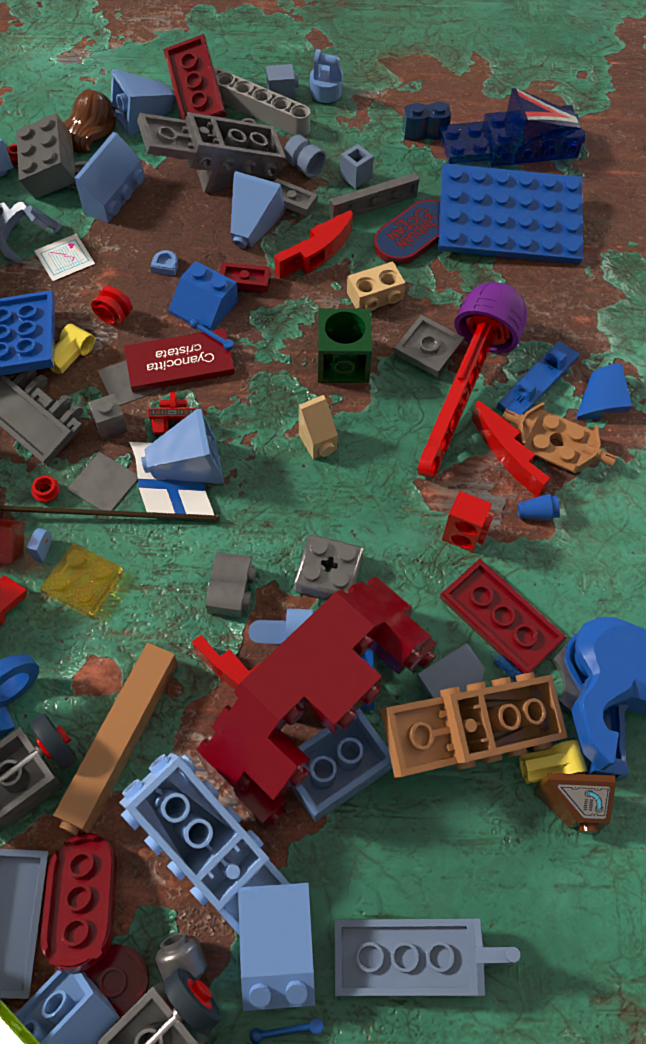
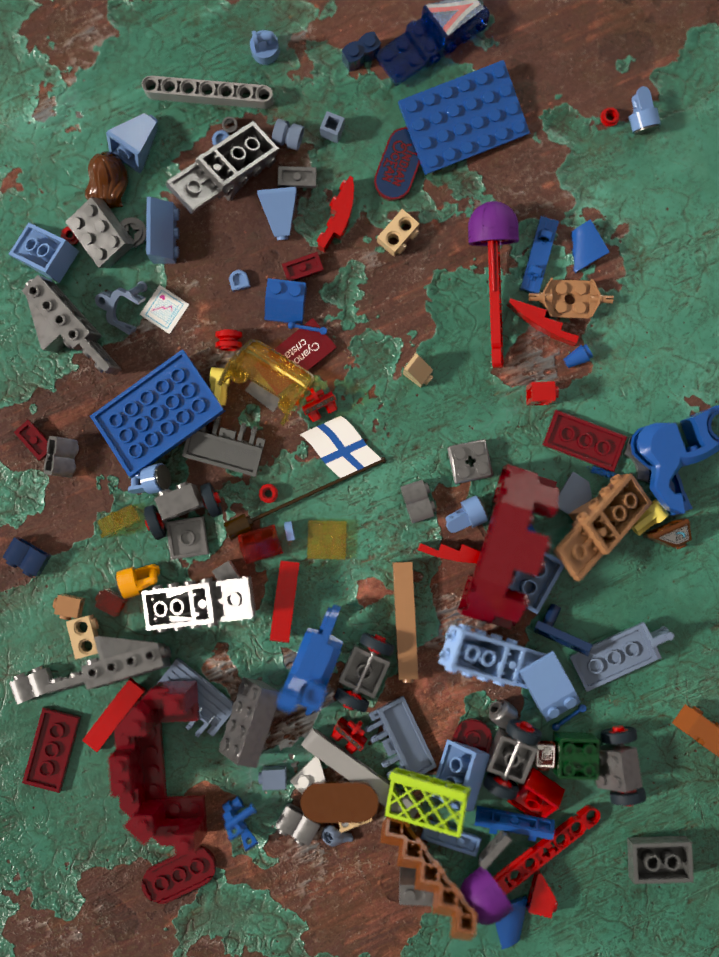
camera: 25 degrees left, 25 degrees up
dark red tile [40,833,117,973] -> none
flat silver sticker [67,452,138,511] -> none
flat silver brick [88,394,128,441] -> none
medium blue slope [141,408,224,484] -> none
dark red tile [163,34,227,120] -> none
sand blue brick [266,64,299,98] -> none
dark green brick [318,308,372,383] -> none
flat silver plate [329,173,419,219] -> none
flat silver plate [394,315,465,378] -> none
none -> clear yellow windscreen [218,339,315,426]
none -> dark blue piece [534,604,593,656]

